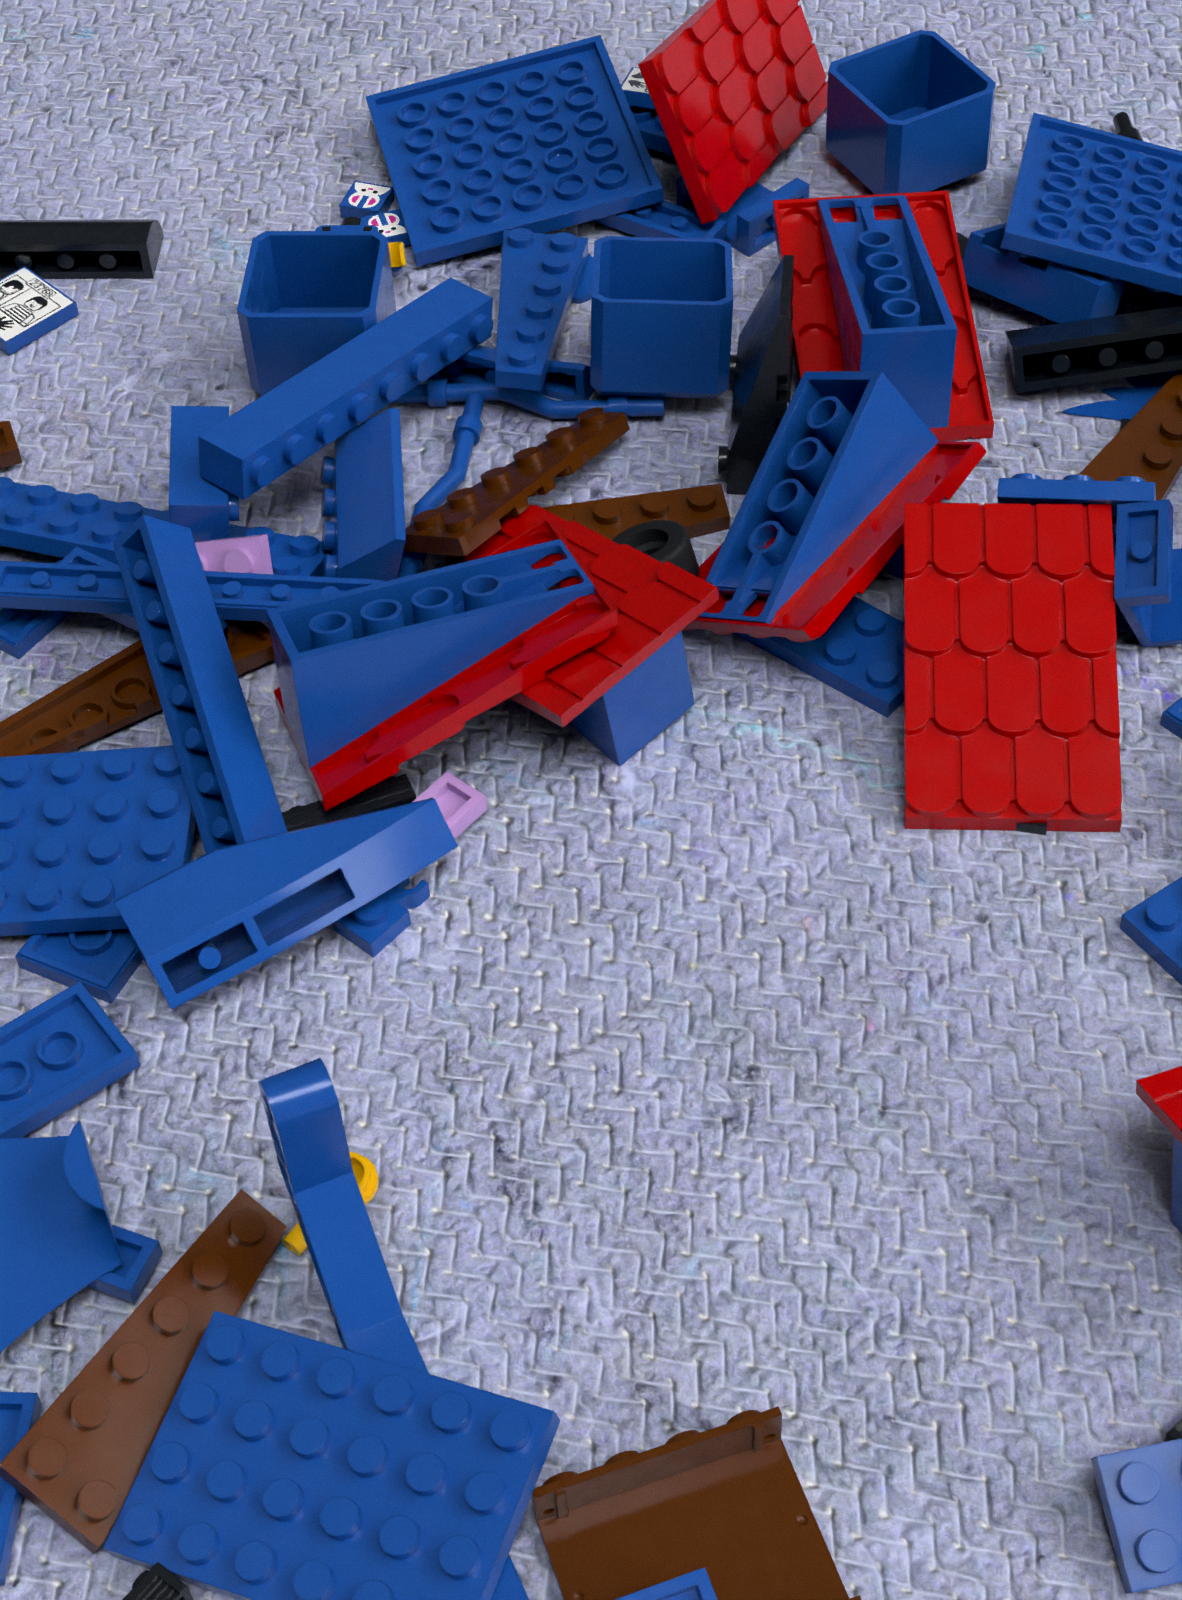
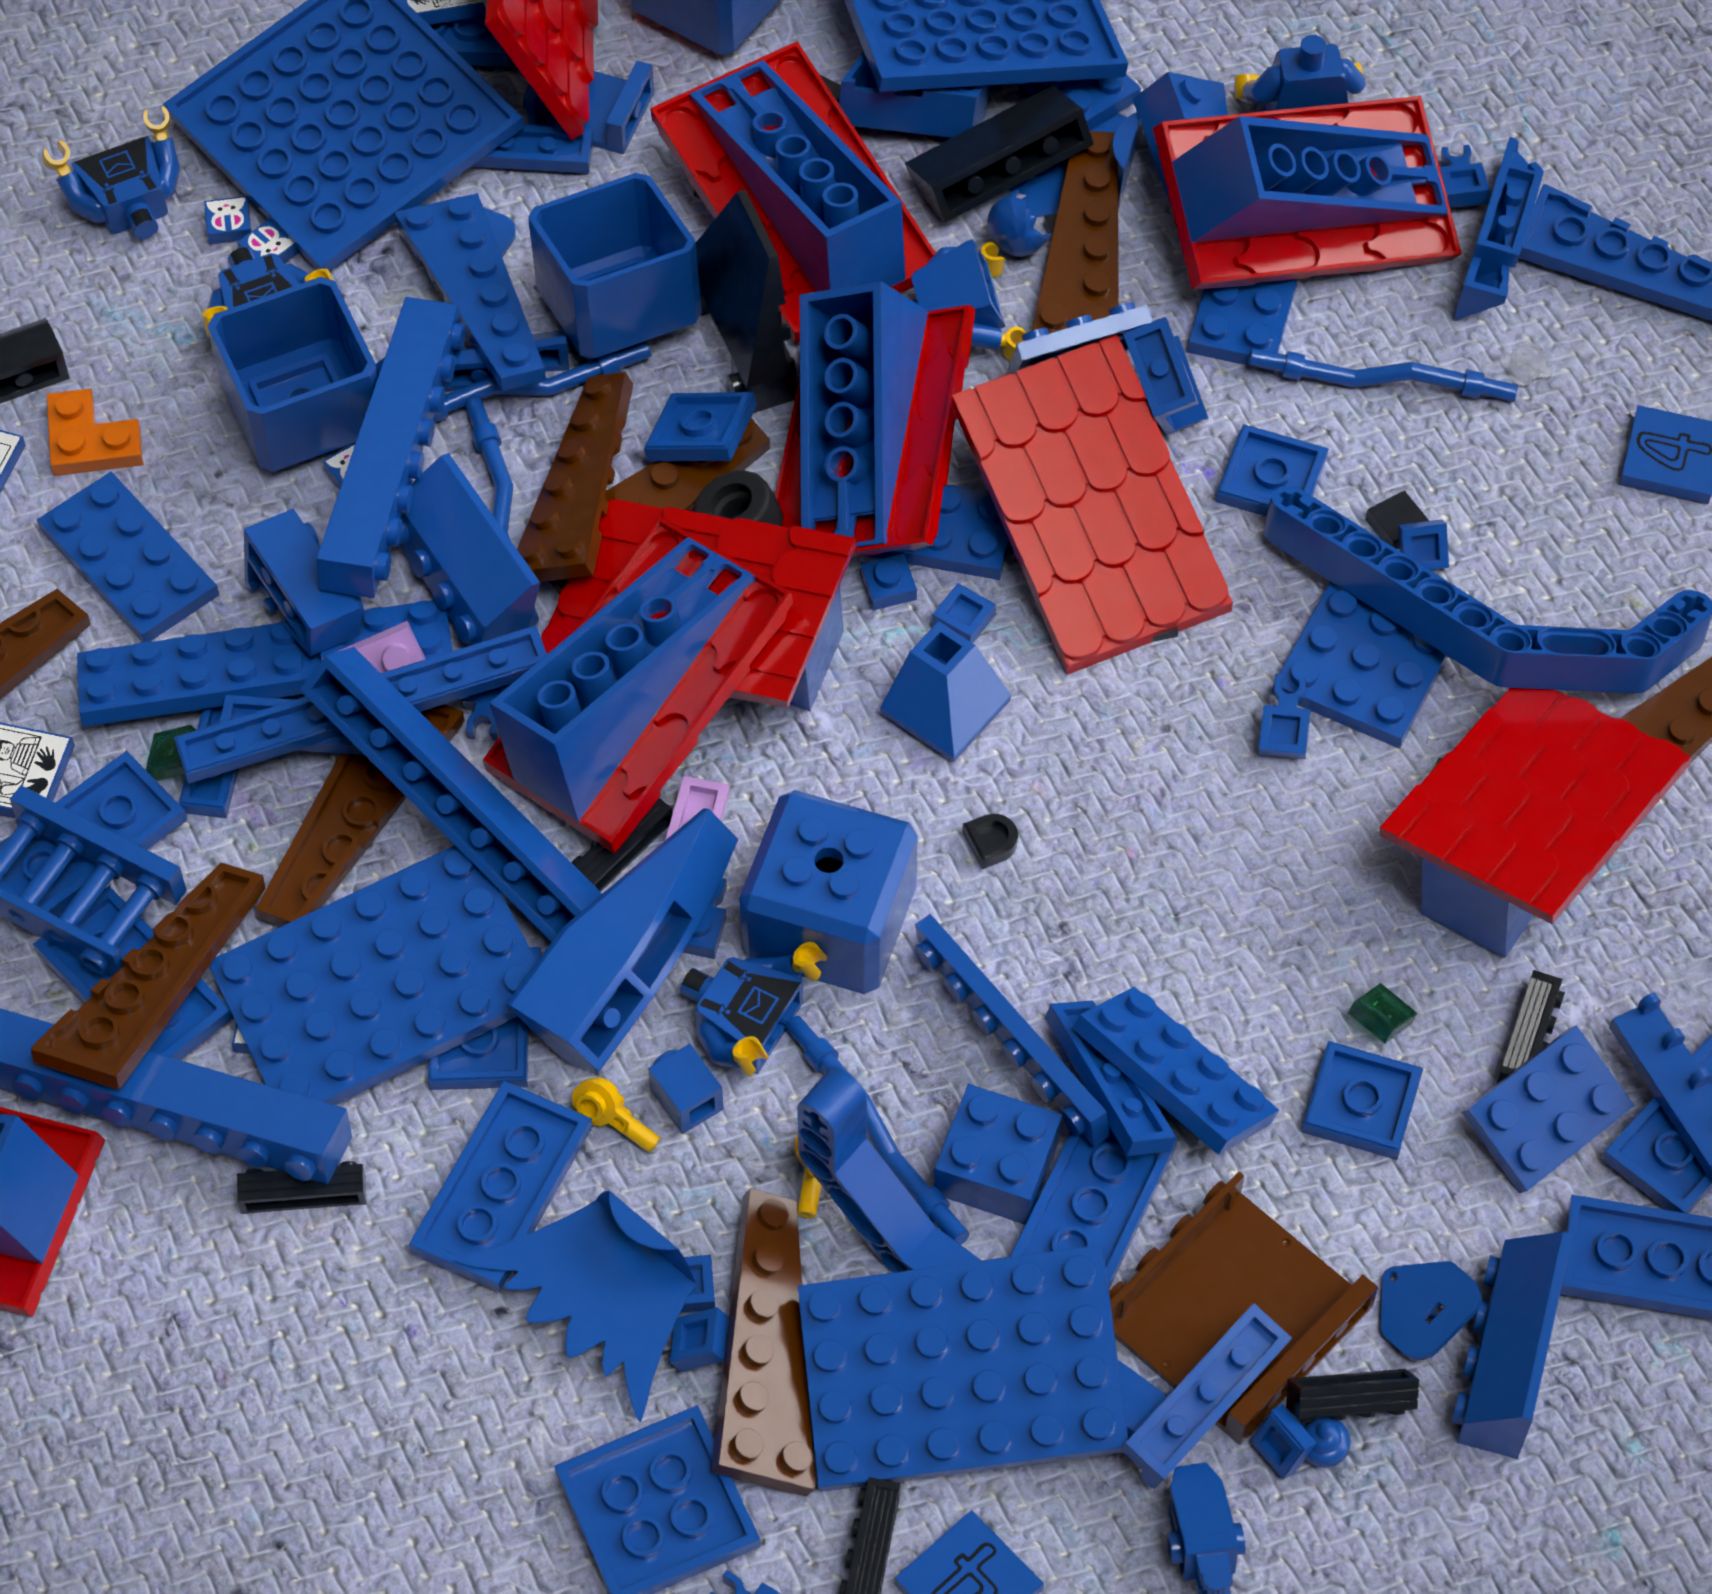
camera: 30 degrees left, 10 degrees up
none -> blue plate [37,471,219,642]
none -> blue torso [41,106,180,239]
none -> orange plate [47,389,144,476]
none -> yellow plate [572,1077,661,1154]
none -> blue tile [644,392,757,461]
none -> blue brick [648,1044,724,1134]
none -> blue plate [670,1307,729,1372]
none -> torso [680,942,828,1076]
none -> blue plate [739,790,918,994]
none -> blue bar [785,1015,970,1245]
none -> blue plate [860,553,917,610]
none -> blue slope [880,621,1011,762]
none -> blue torso [911,239,1026,361]
none -> blue plate [915,914,1110,1147]
none -> blue plate [932,583,996,643]
none -> blue brick [934,1084,1063,1225]
none -> black tile [962,814,1018,869]
none -> blue hair [987,190,1052,257]
none -> blue plate [1010,1127,1178,1289]
none -> blue plate [1045,1000,1176,1156]
none -> blue plate [1072,987,1279,1155]
none -> blue plate [1258,674,1311,759]
none -> blue tile [1301,1041,1423,1160]
none -> clear green tile [1348,983,1417,1044]

